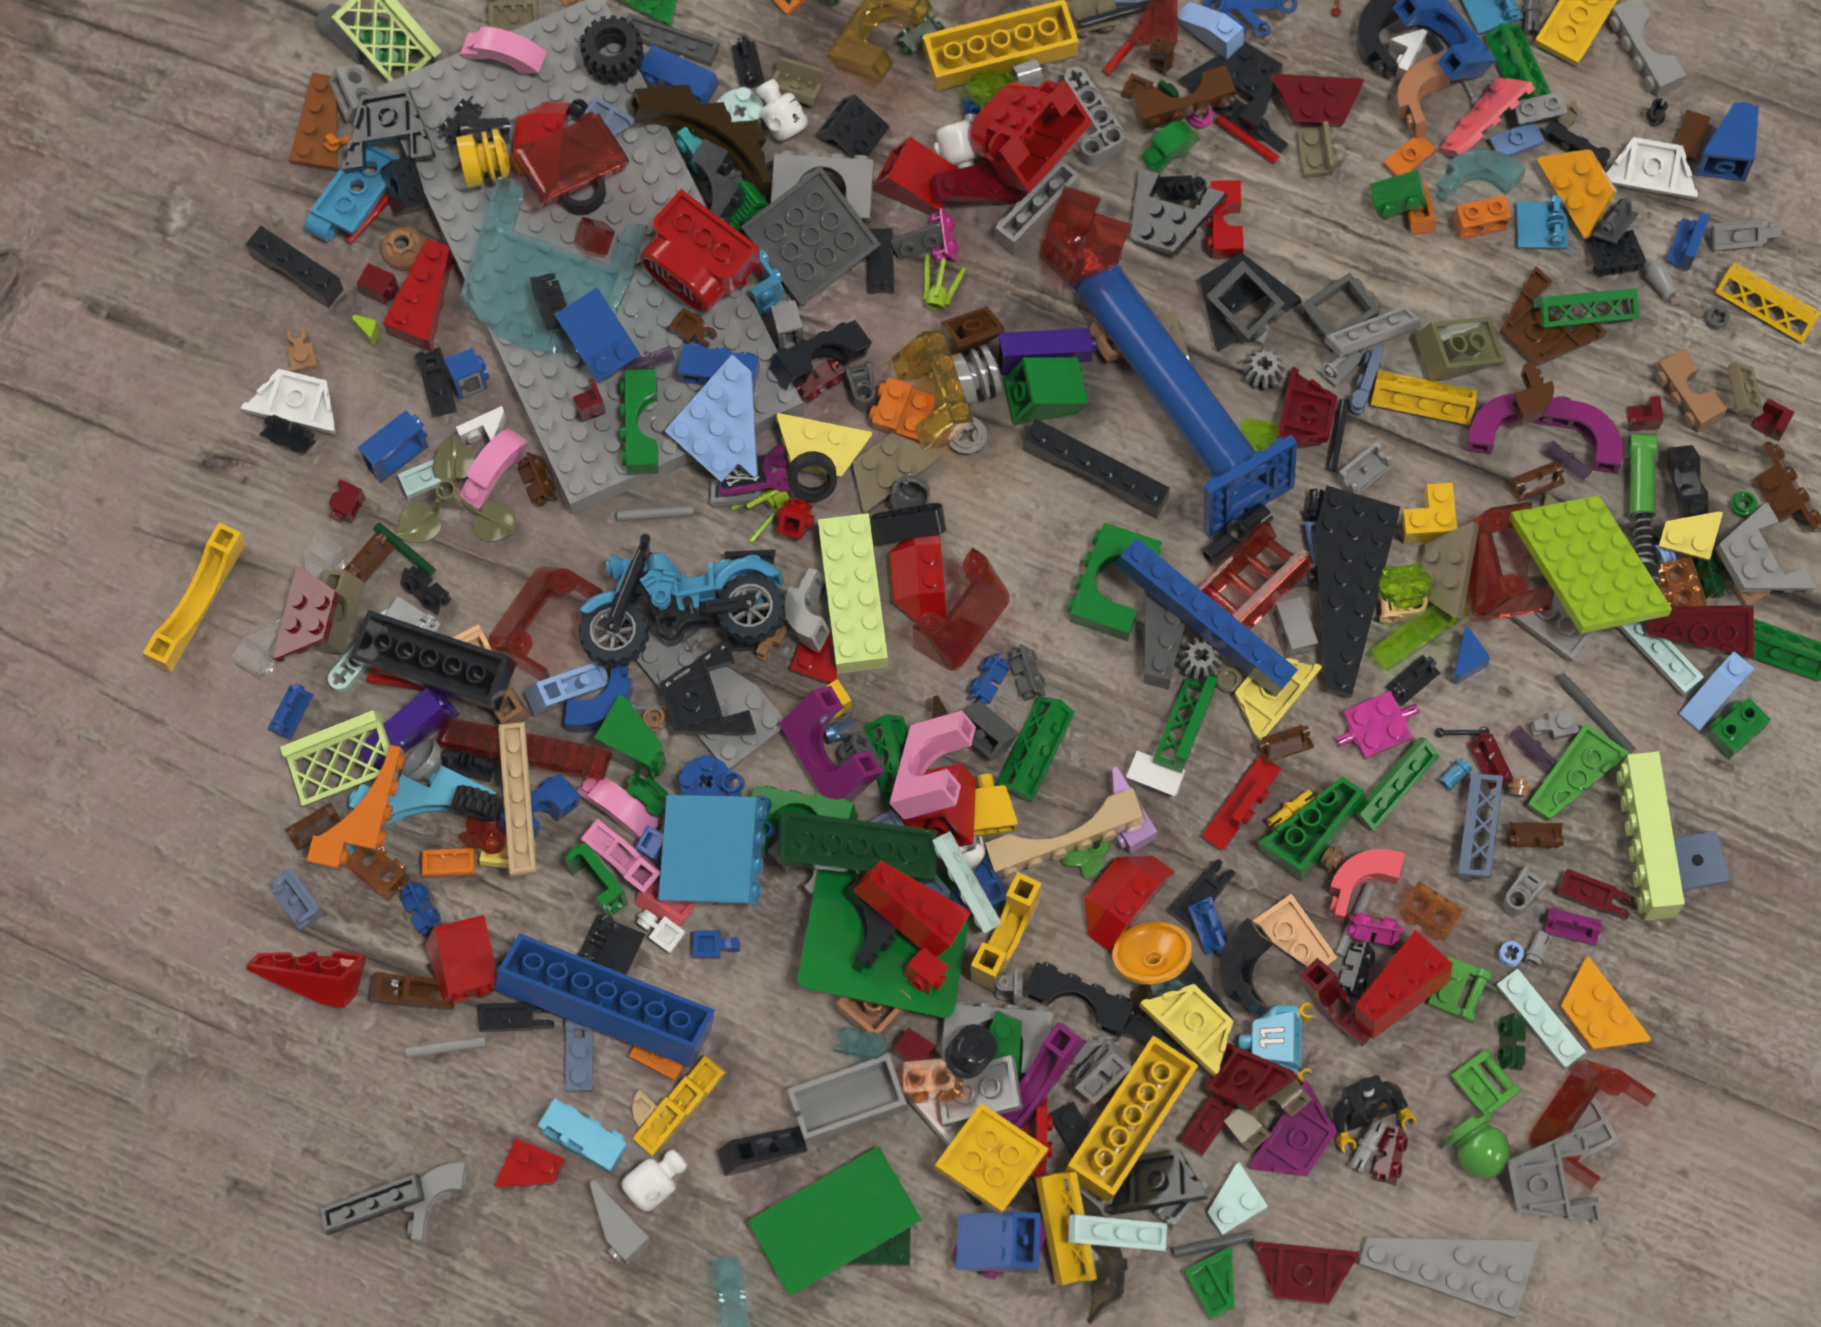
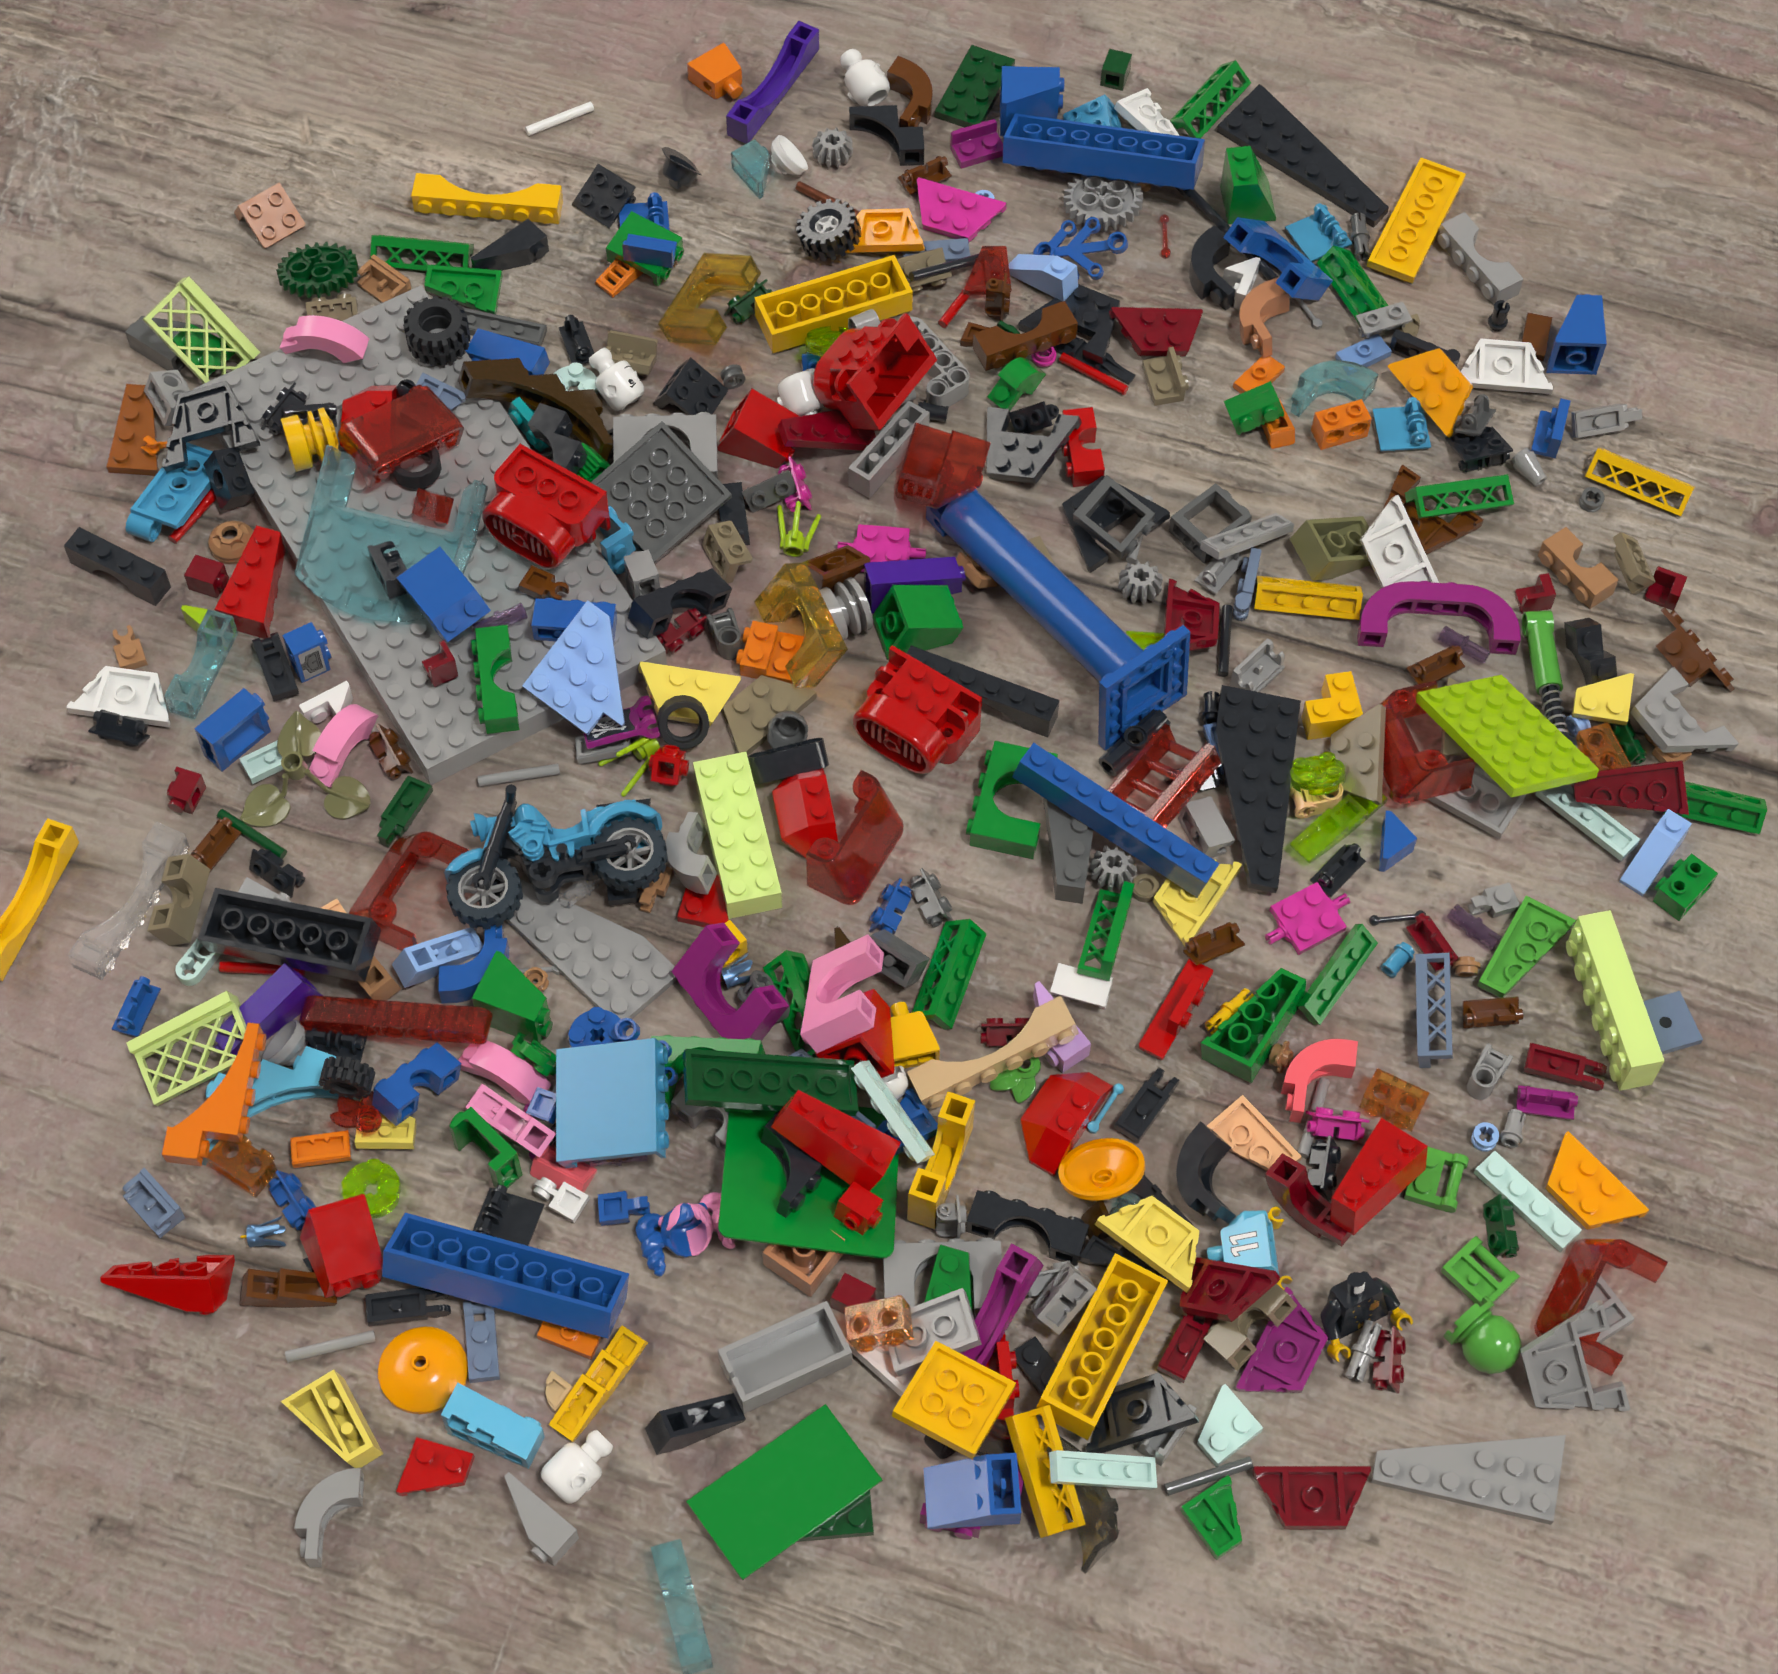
camera: 10 degrees left, 10 degrees down
wing [272,566,340,662] -> none
reddish brown hinge [285,803,341,851] -> none
tile [320,1173,425,1236] -> none
tan tile [498,722,537,877] -> none
black wing [660,639,756,735] -> none
clear light blue hinge [834,1027,892,1060] -> none
black piece [944,1024,997,1079] -> none
light grey gear [947,416,987,455] -> none
blue hinge [1188,896,1228,955] -> none
coral wing [1439,78,1535,158] -> none
reddish brown brick [1511,362,1554,425] -> none
dark grey bar [1557,673,1636,754] -> none
green plate [1731,491,1757,517] -> none
none -> clear light blue arch [164,609,238,719]
none -> flat silver piece [240,1216,286,1248]
none -> light yellow wedge [281,1370,383,1468]
none -> clear neon green plate [341,1158,401,1218]
none -> dark green hinge [377,776,433,848]
none -> light orange dish [378,1326,468,1414]
none -> hair [635,1192,736,1277]
none -> dark tan bracket [702,521,753,583]
none -> dark grey bush [720,364,745,389]
none -> dark pink plate [837,524,926,572]
none -> red brick [853,645,982,774]
none -> black pin [918,400,949,423]
none -> dark red hinge [980,1018,1030,1047]
none -> medium azure hinge [1088,1083,1124,1134]
none -> white wing [1360,495,1439,587]

